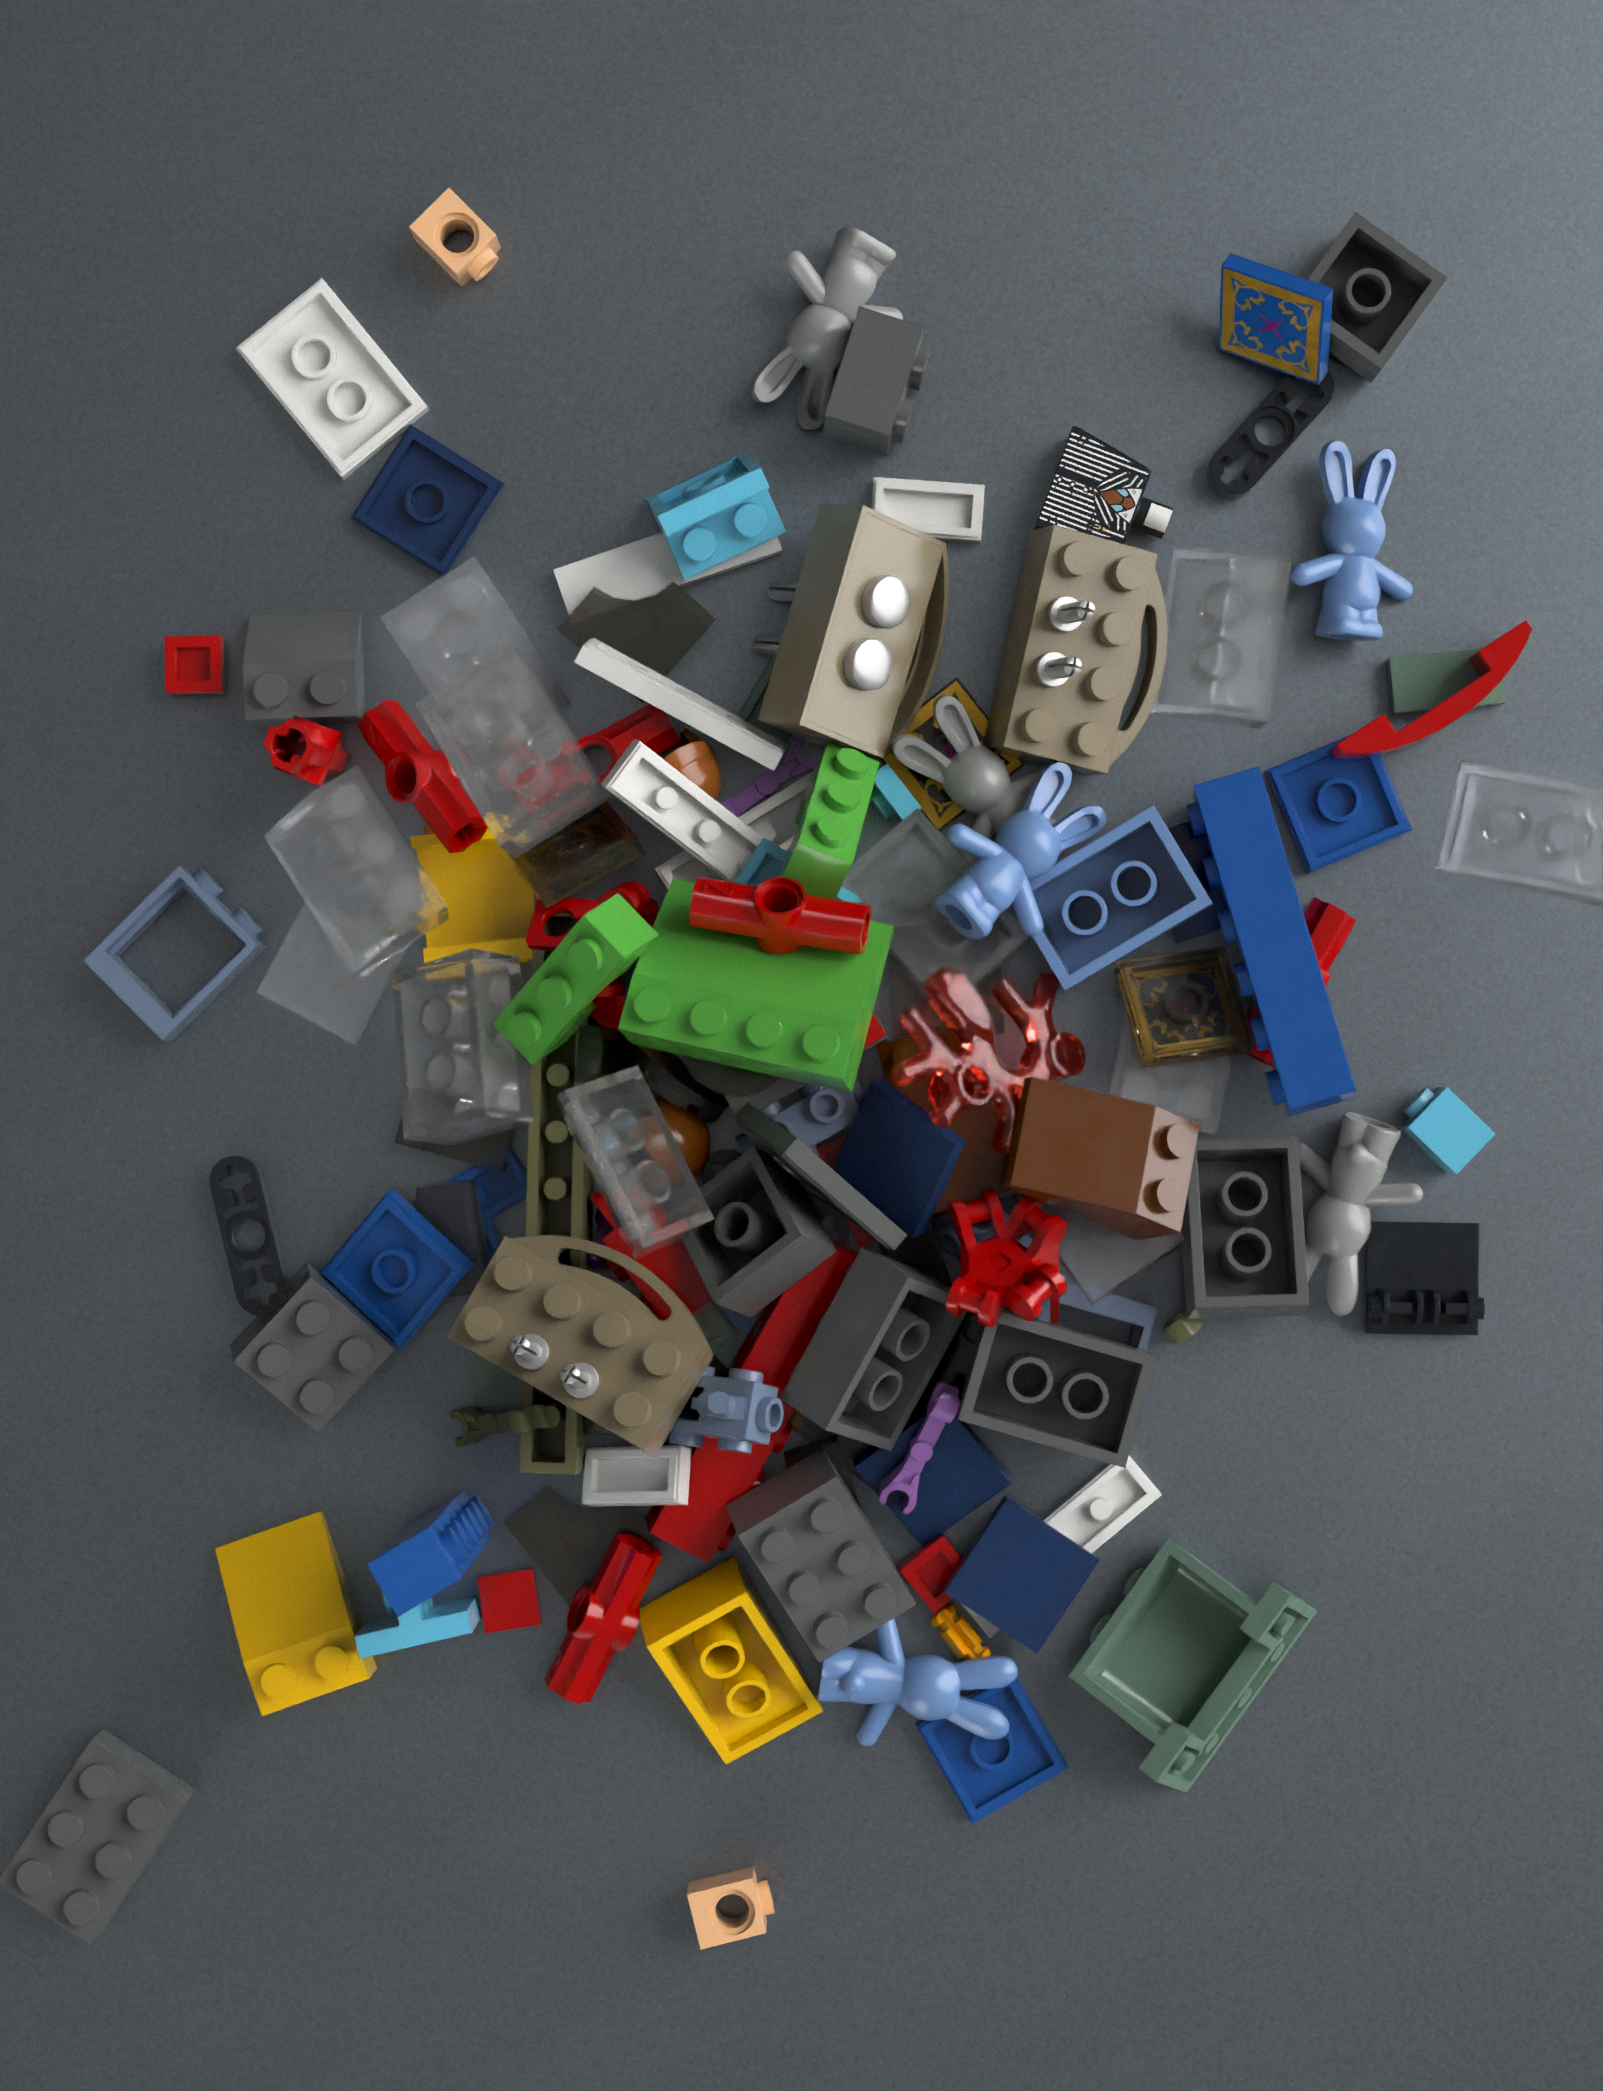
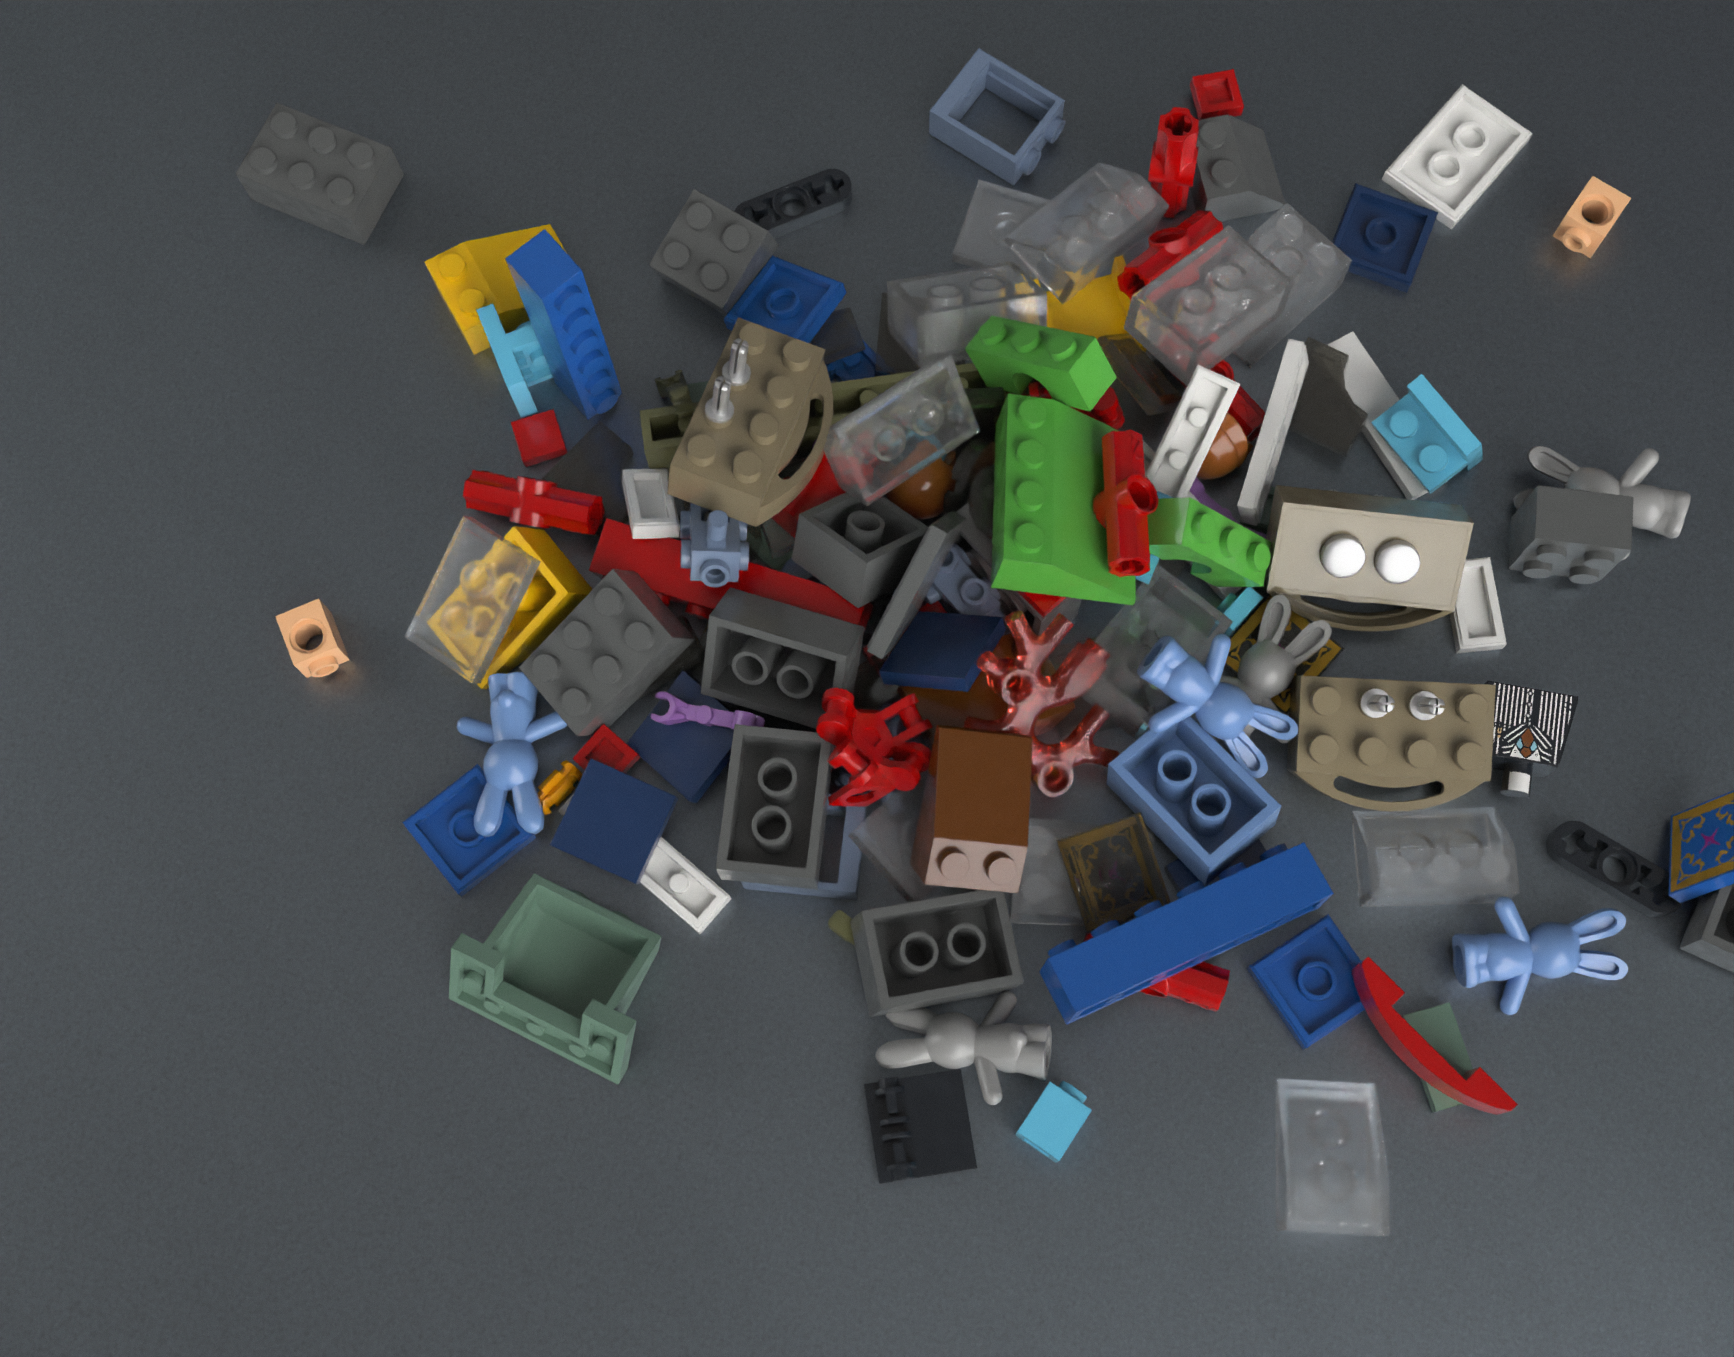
camera: 85 degrees right, 15 degrees down
none -> clear tile [405,516,541,683]

